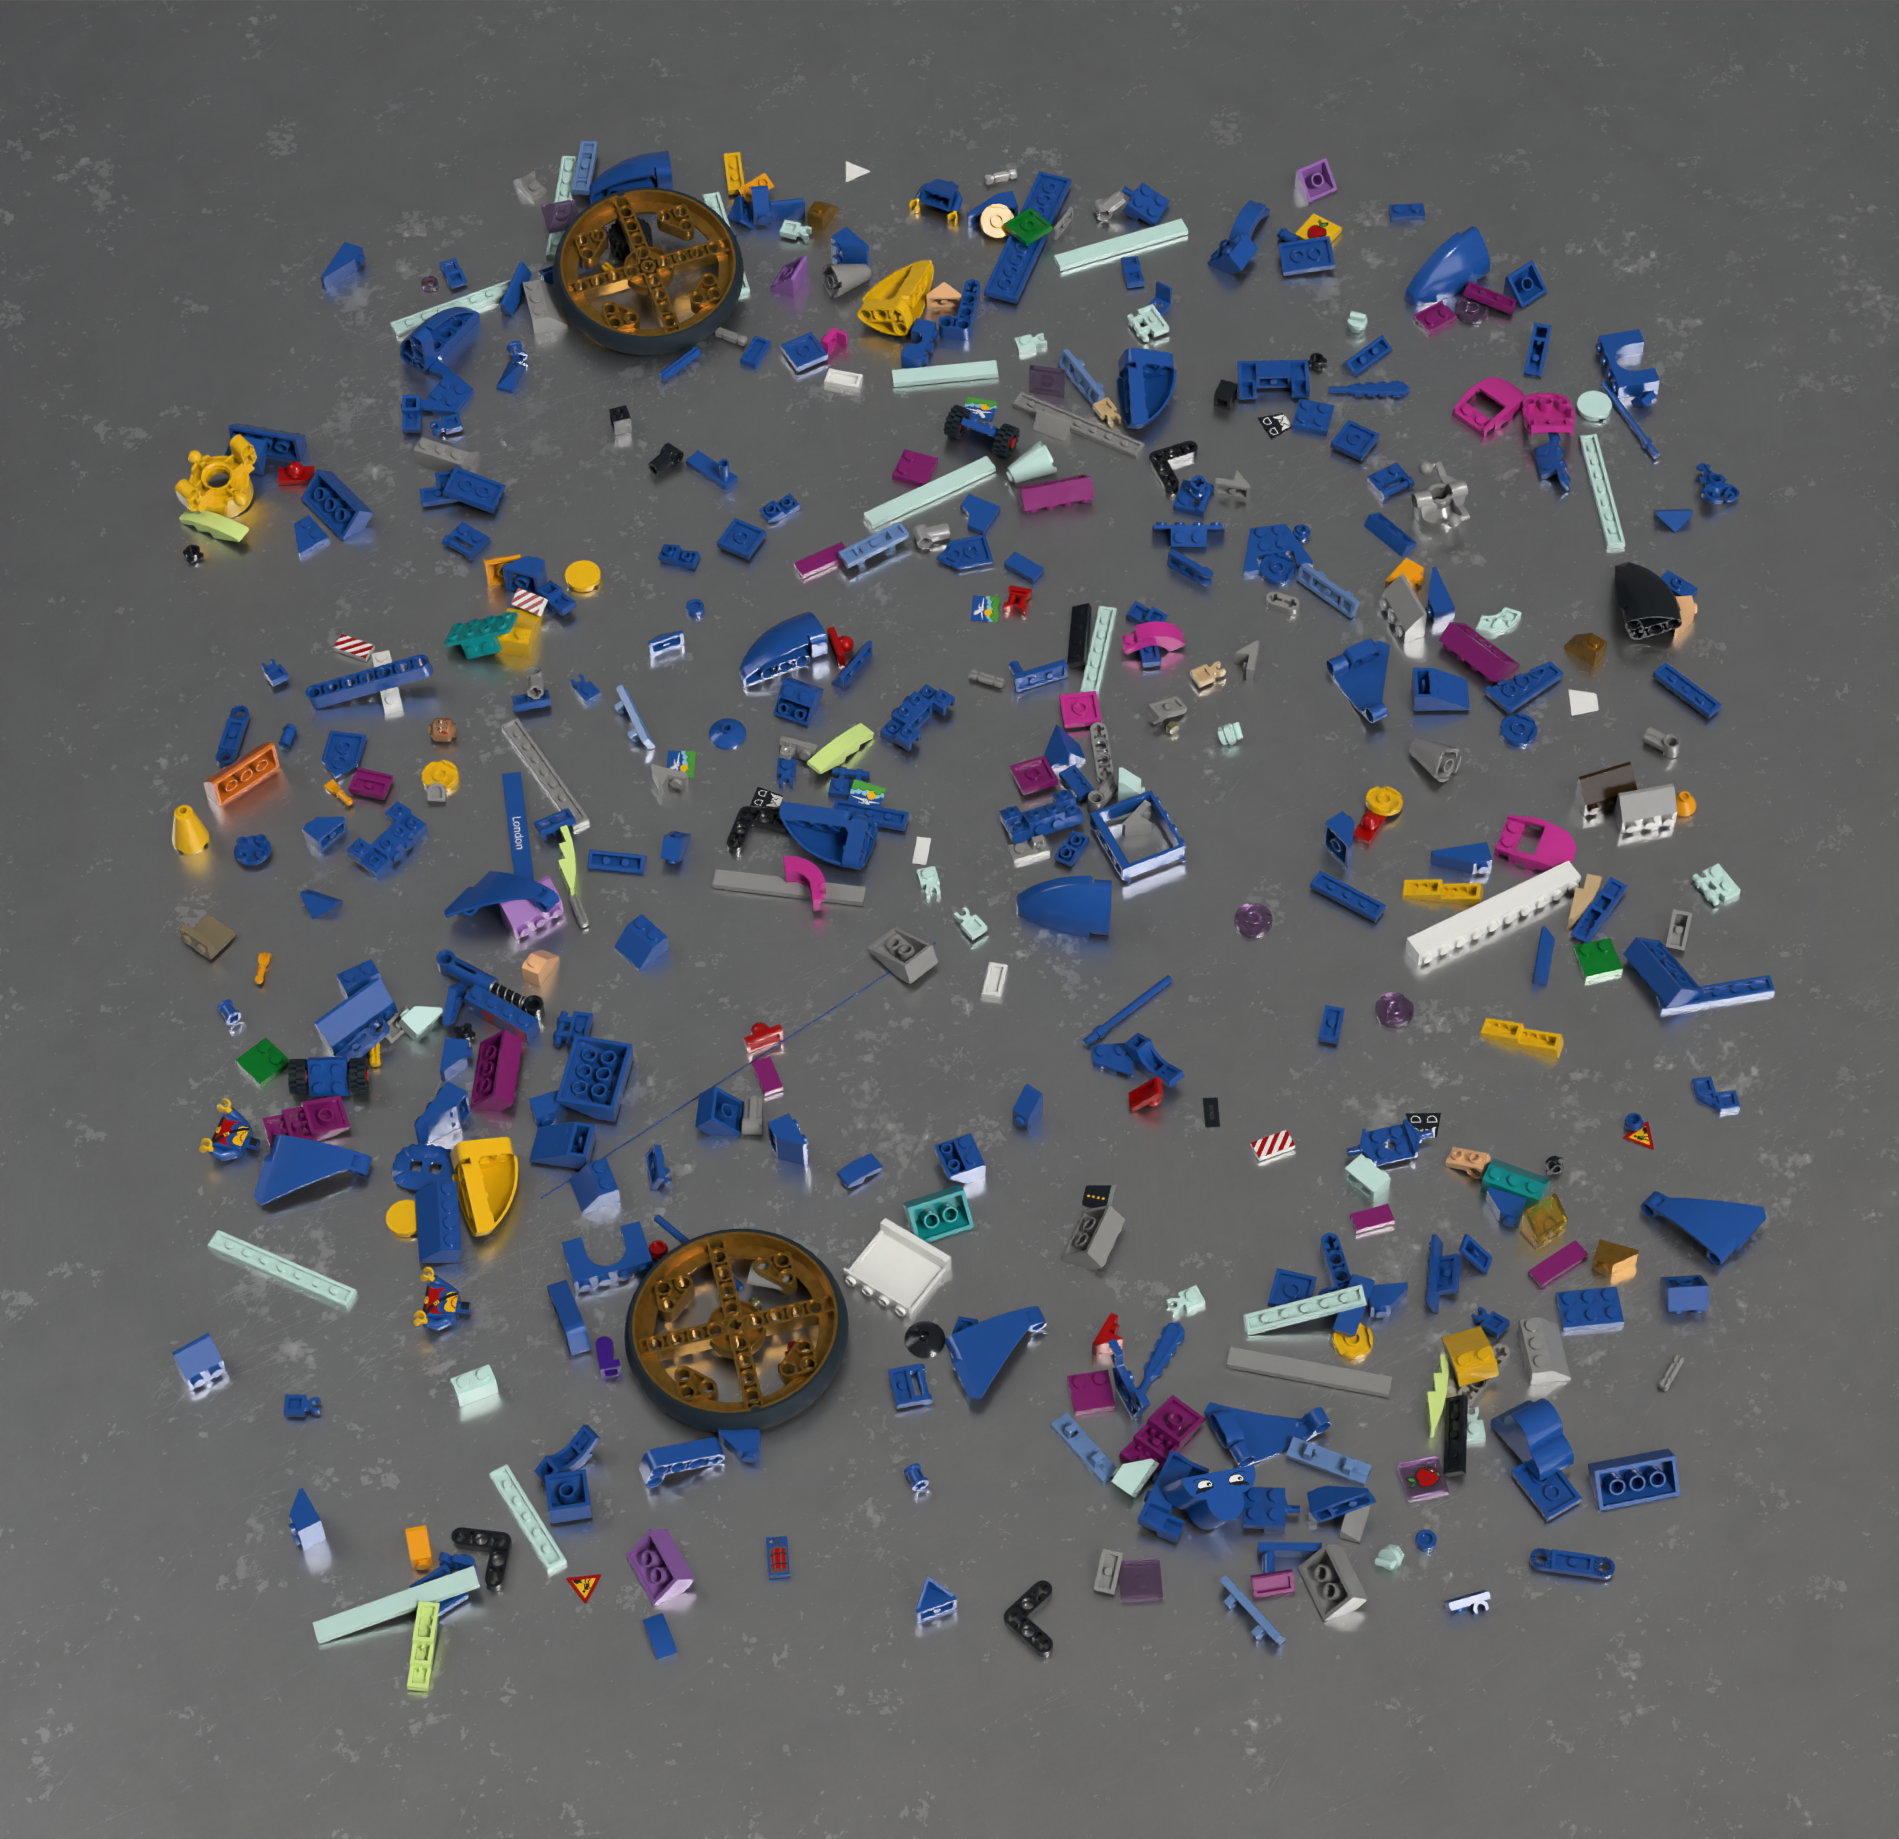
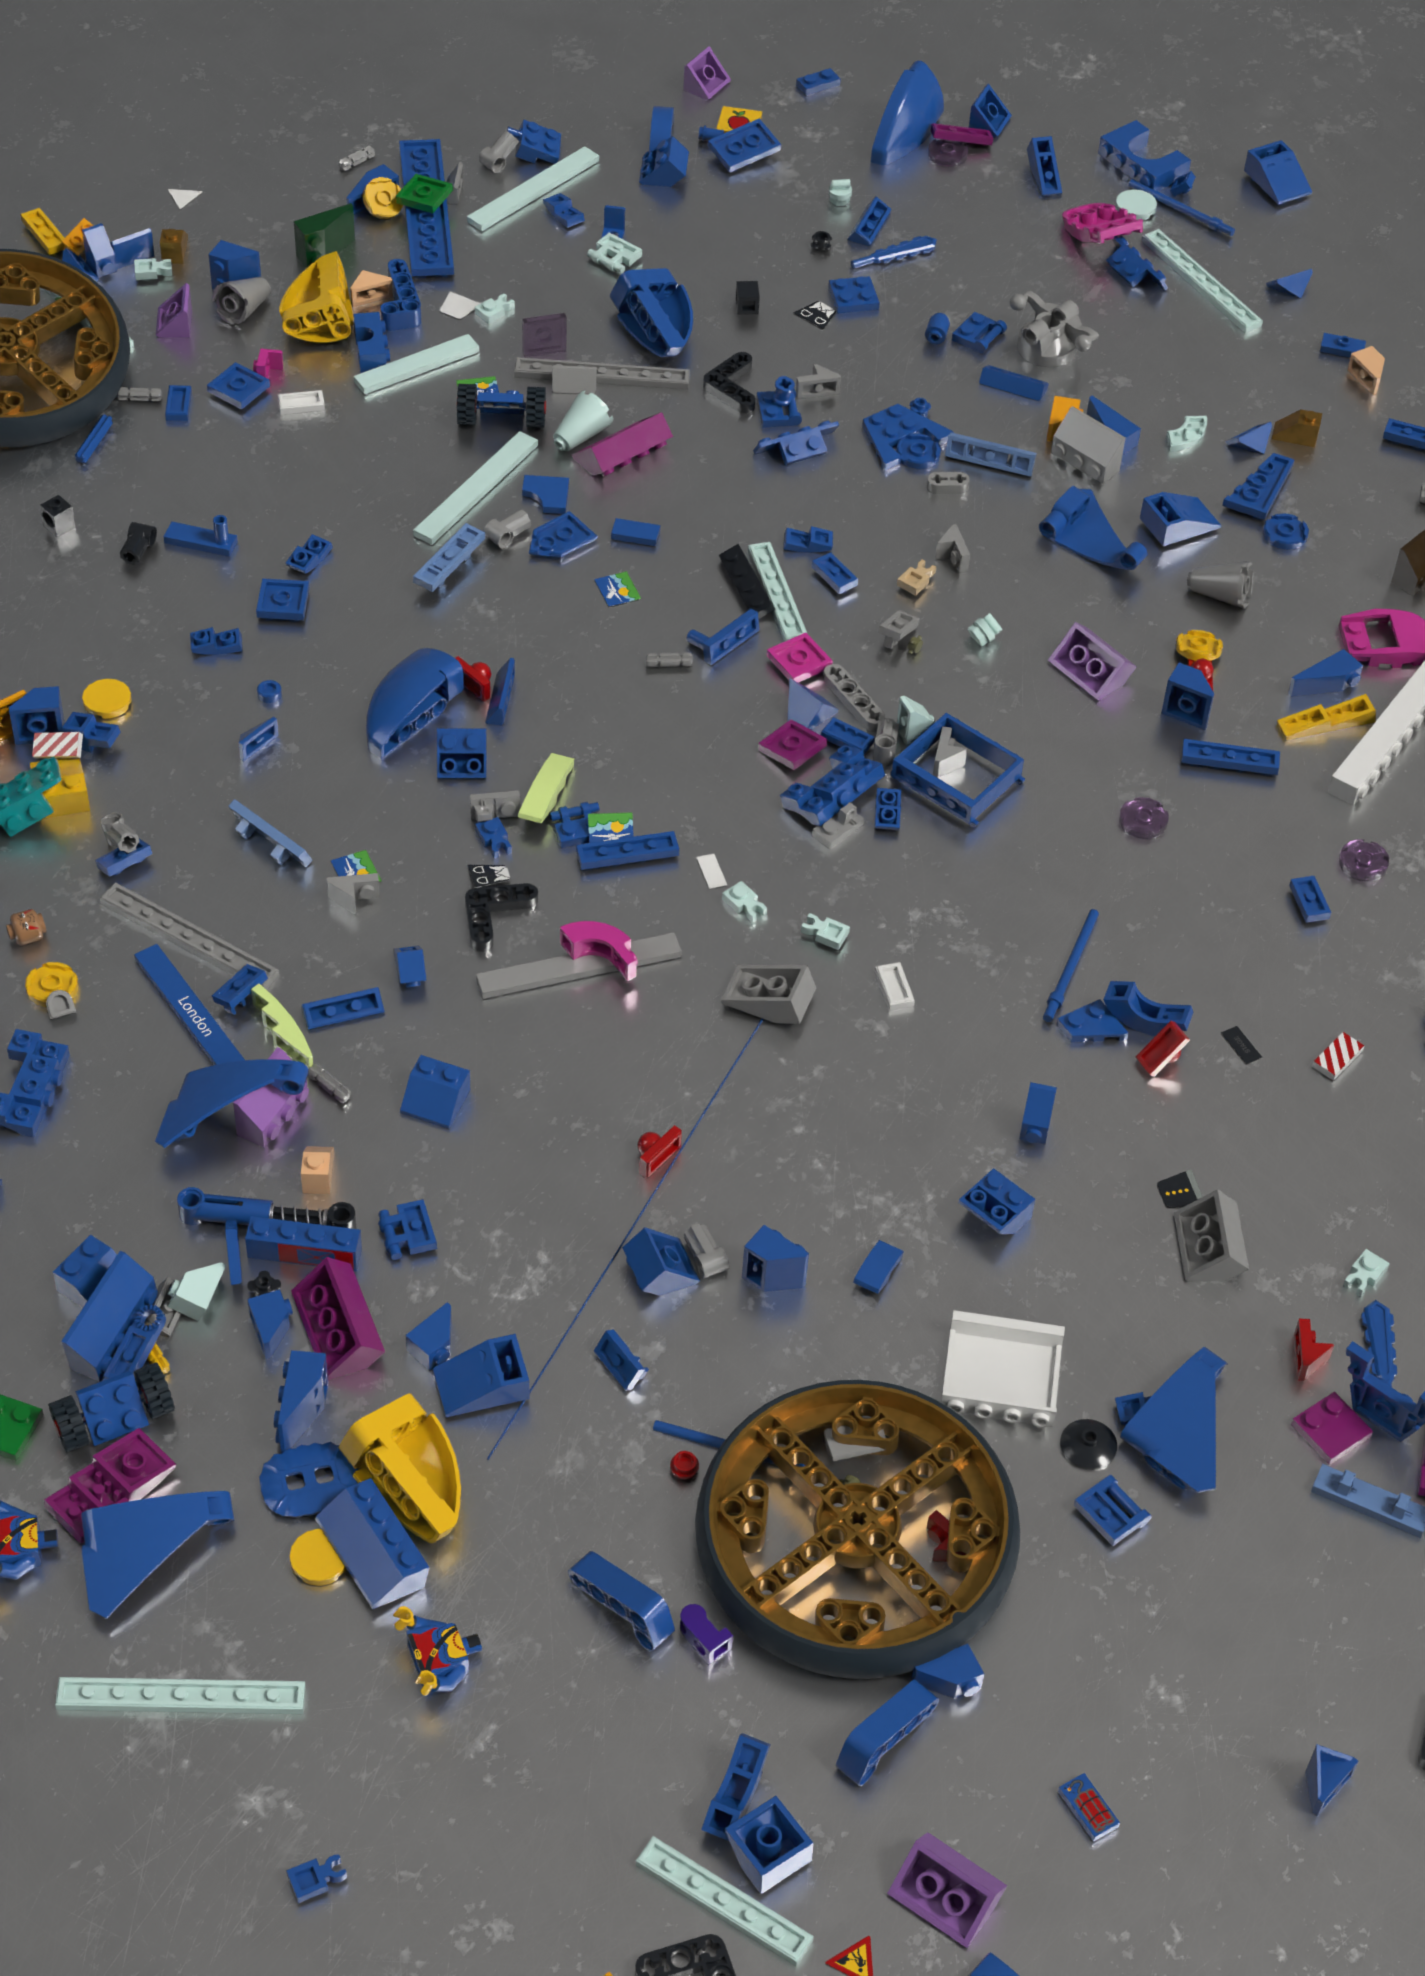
camera: 30 degrees left, 5 degrees down
slope [172,1333,226,1390] -> none
light aqua brick [451,1364,499,1407] -> none
blue slope [556,1035,634,1122] -> none
blue arch [562,1221,653,1293] -> none
blue plate [570,674,601,706] -> none
blue slope [570,1158,620,1214] -> none
blue dish [709,718,746,749] -> none
magenta tile [752,1056,783,1096] -> none
blue panel [779,801,878,870] -> none
magenta tile [794,542,846,579] -> none
blue bracket [880,684,955,751] -> none
magenta plate [892,449,938,487] -> none
teal slope [902,1185,974,1243] -> none
blue bush [903,1463,929,1491] -> none
blue torso [909,179,963,226] -> none
red piece [1003,585,1032,617] -> none
blue panel [1016,876,1112,938] -> none
medium blue hinge [1057,349,1105,406] -> none
tan plate [1092,397,1122,428] -> none
dark pink arch [1121,622,1185,654] -> none
blue hinge [1167,549,1213,586] -> none
blue bracket [1237,359,1310,400] -> none
blue plate [1331,420,1379,462] -> none
magenta plate [1413,300,1457,335] -> none
magenta slope [1439,622,1520,683] -> none
dark pink slope [1452,377,1524,438] -> none
white sticker [1568,689,1599,716] -> none
black panel [1615,562,1682,640] -> none
blue animal [1696,463,1740,504] -> none
none -> dark green slope [294,203,355,268]
none -> white sticker [440,291,481,319]
none -> blue brick [925,313,950,344]
none -> medium lavender slope [1048,622,1137,701]
none -> blue slope [1225,422,1272,454]
none -> blue slope [1244,140,1312,205]

